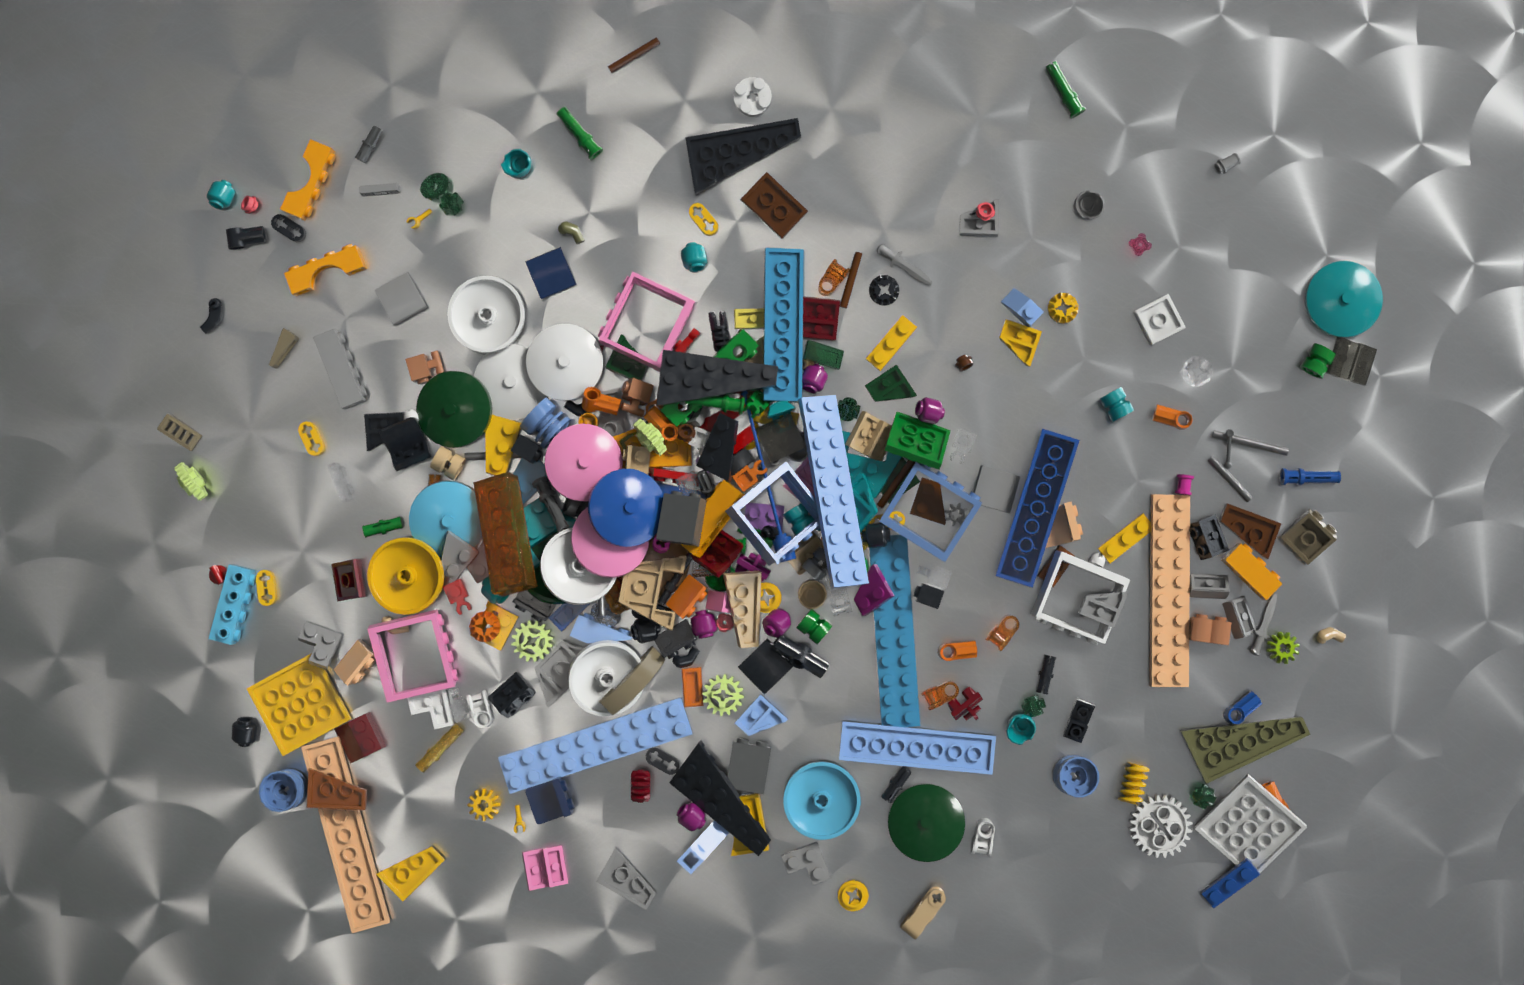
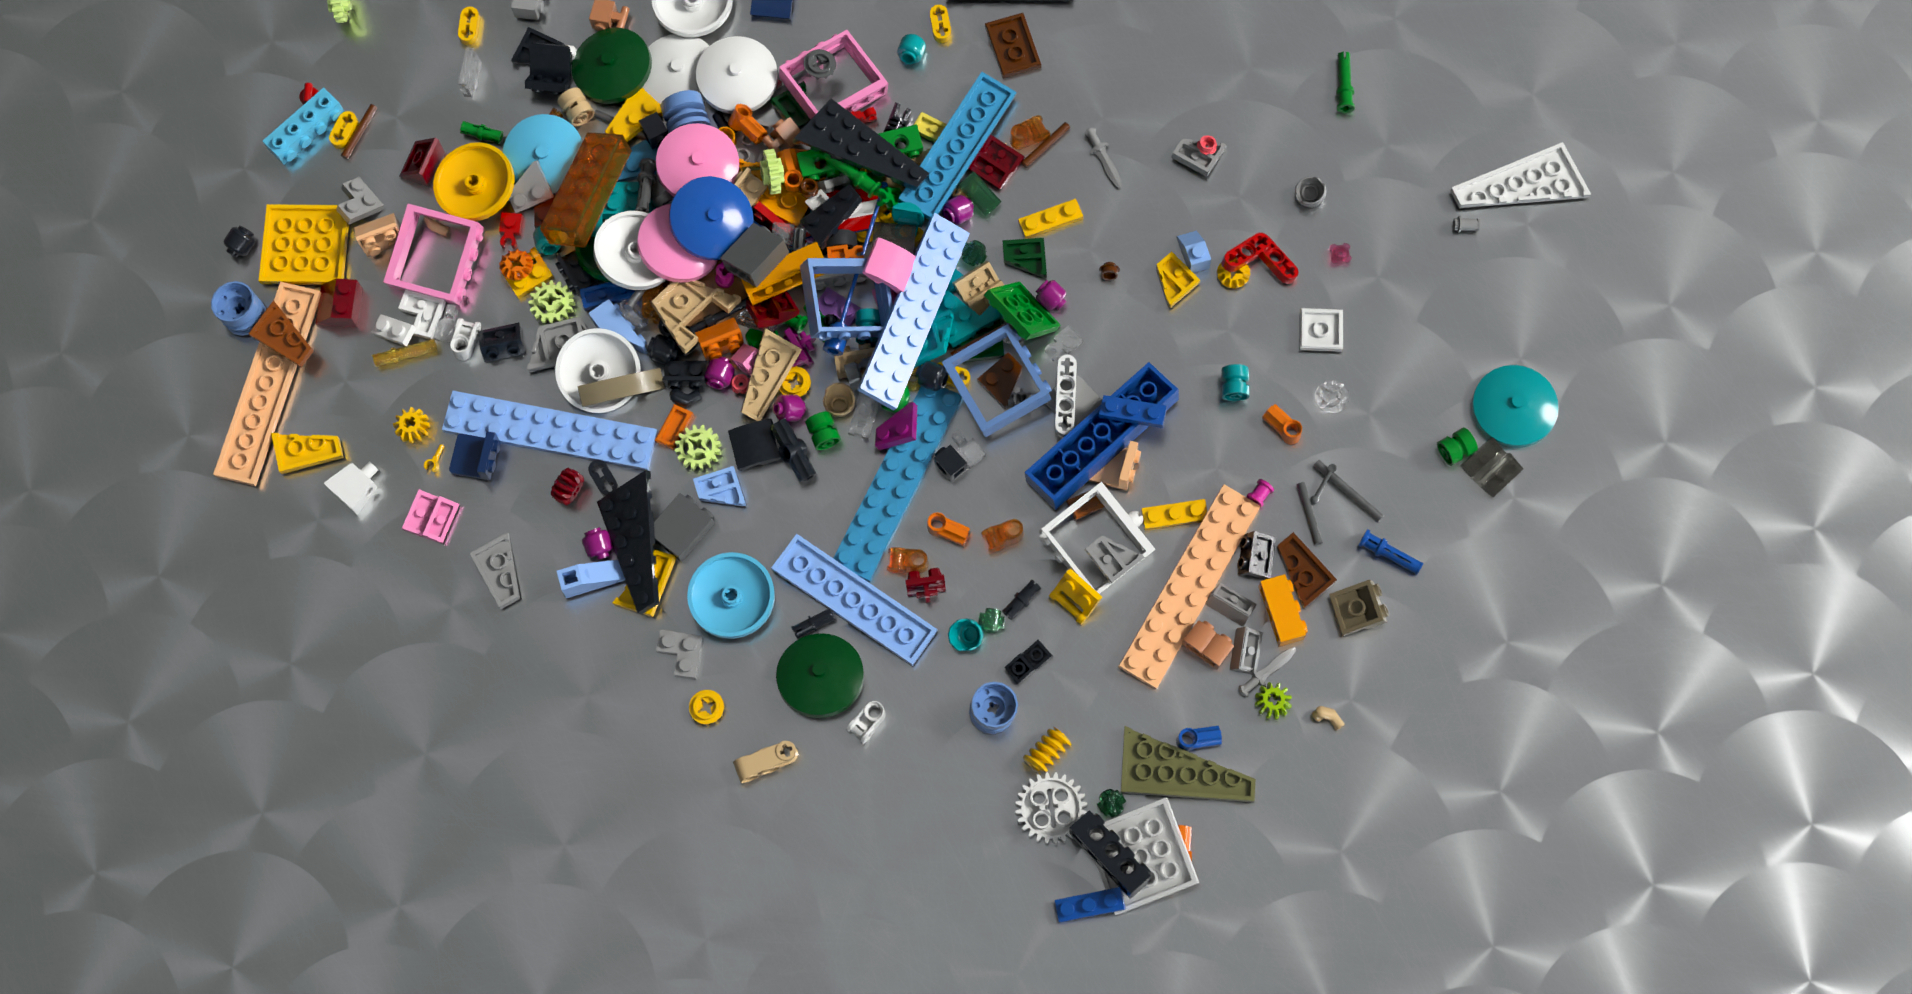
camera: 30 degrees right, 15 degrees down
black gear [869,275,899,306] -> none
none -> white torso [324,461,378,515]
none -> reddish brown bar [341,104,378,159]
none -> white plate [371,314,416,346]
none -> dark grey gear [804,49,836,80]
none -> bright pink slope [862,237,916,294]
none -> yellow plate [1049,568,1103,625]
none -> white beam [1054,354,1077,437]
none -> black brick [1069,810,1151,899]
none -> blue plate [1099,395,1167,428]
none -> red beam [1221,233,1299,284]
none -> white wing [1450,142,1591,208]

